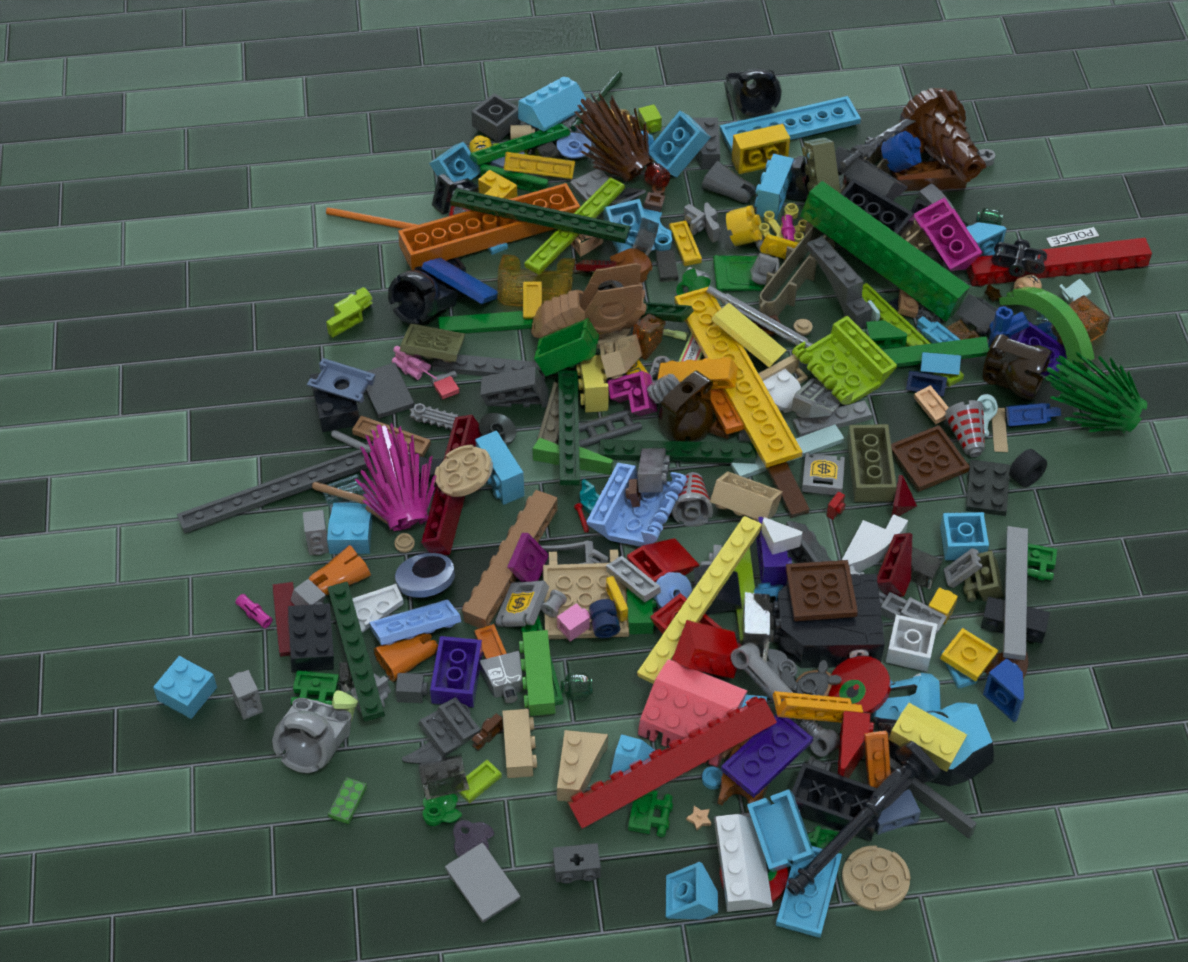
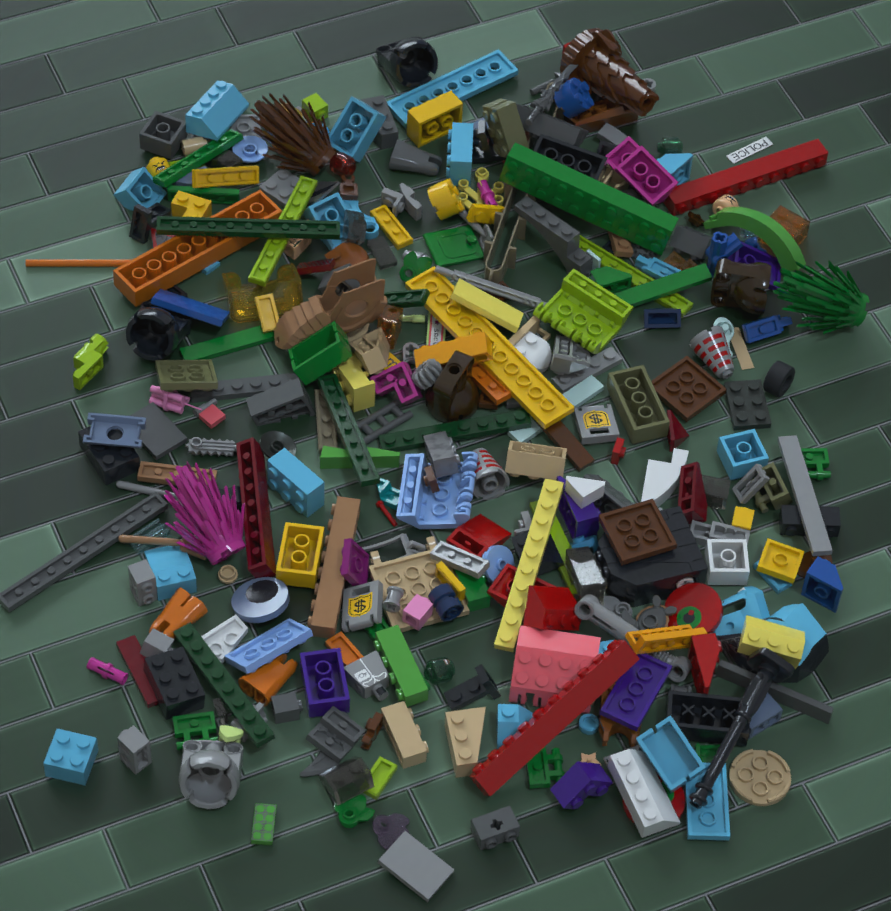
camera: 20 degrees left, 0 degrees up
tan tile [435,445,493,497] -> none
dark green bar [570,71,622,132] -> none
medium azure slope [666,862,718,919] -> none
light grey bracket [750,253,777,285] -> none
tan plate [794,319,813,336] -> none
orange plate [864,731,891,788] -> none
light nougat plate [914,385,949,425] -> none
medium azure tile [920,352,961,375] -> none
black axle [991,239,1047,277] -> none
light aqua bracket [1059,279,1091,308] -> none
none -> yellow brick [276,522,324,589]
none -> black bracket [444,664,501,711]
none -> dark purple brick [550,761,613,809]

